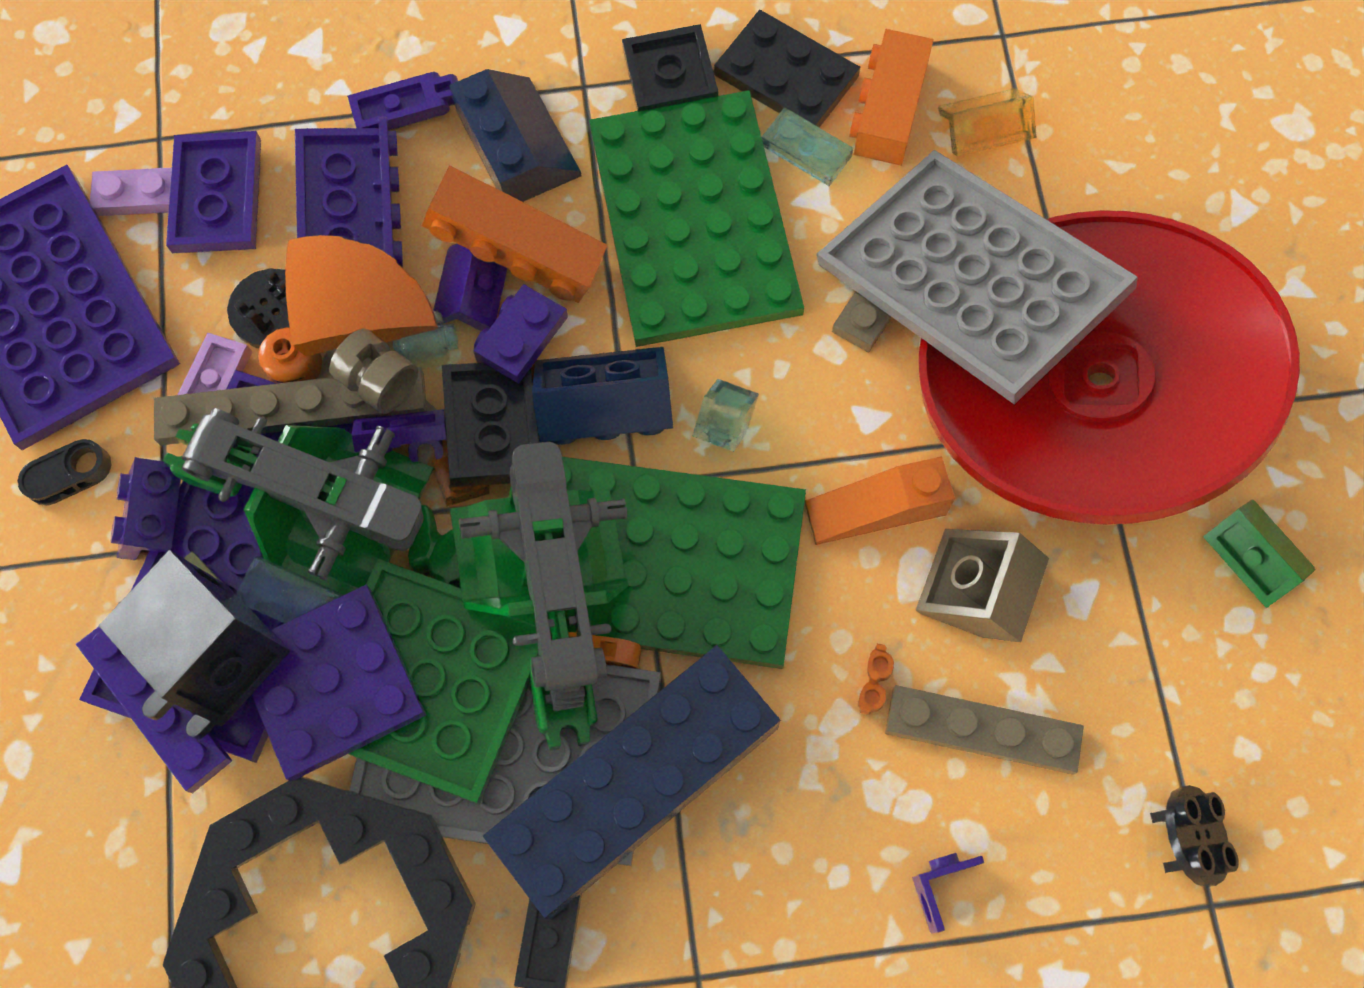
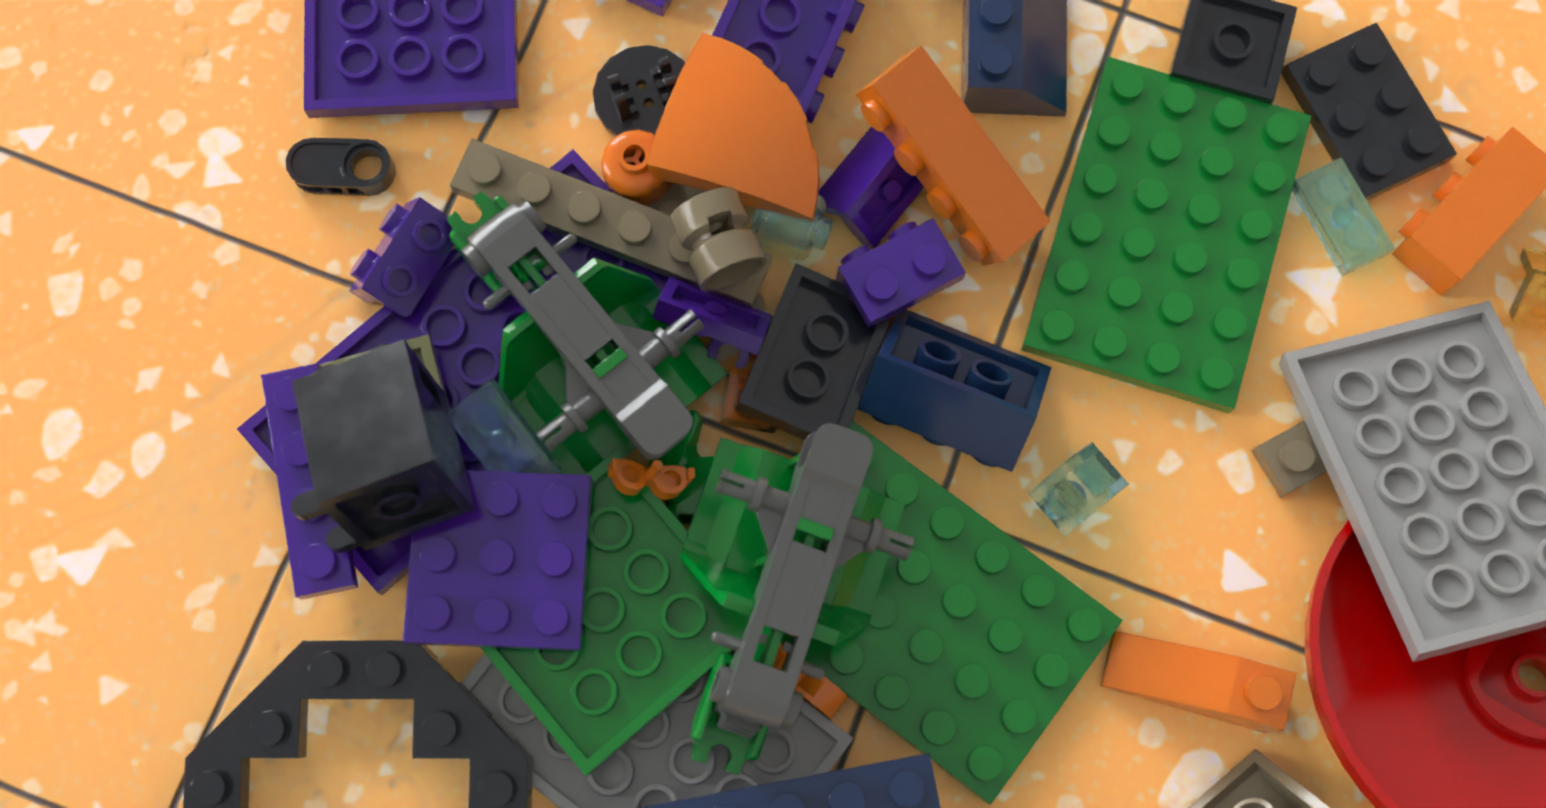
camera: 25 degrees right, 5 degrees up
lavender plate [178,333,252,395] -> none
none -> orange piece [608,458,695,500]

